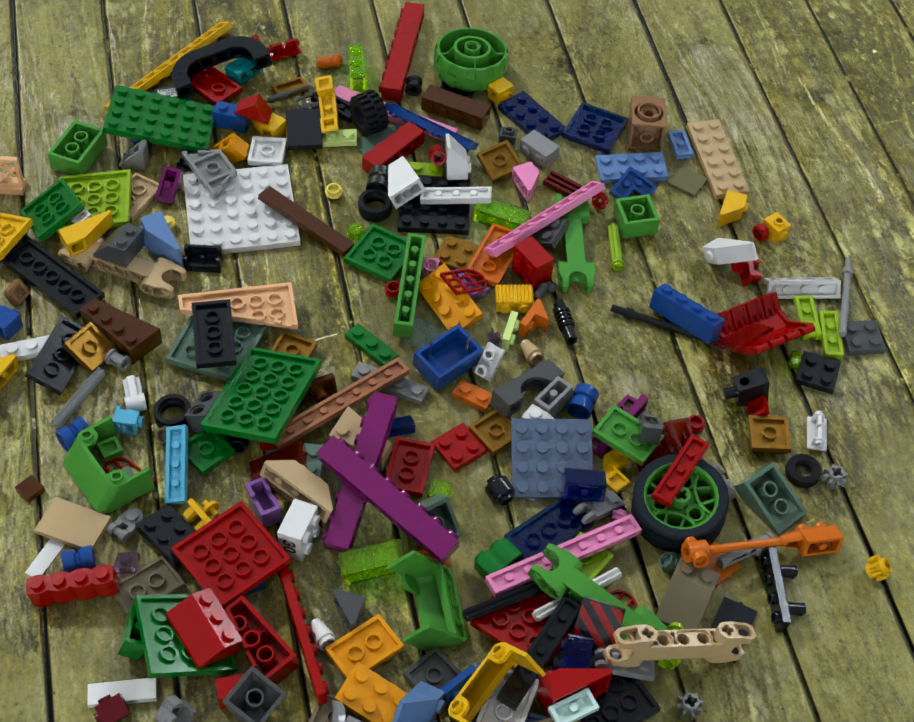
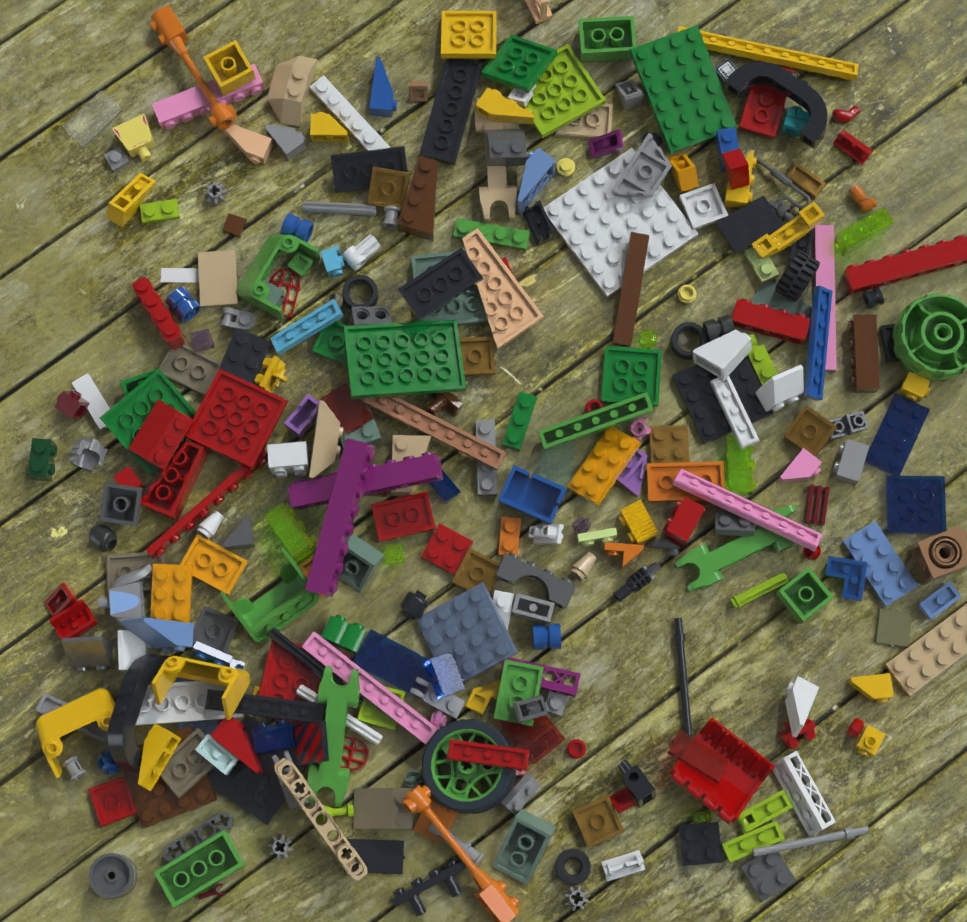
camera: 70 degrees right, 25 degrees up
red axle [429,144,447,166] -> none
red window [439,269,487,295] -> none
blue brick [649,283,725,344] -> none
none -> bright green plate [453,218,530,251]

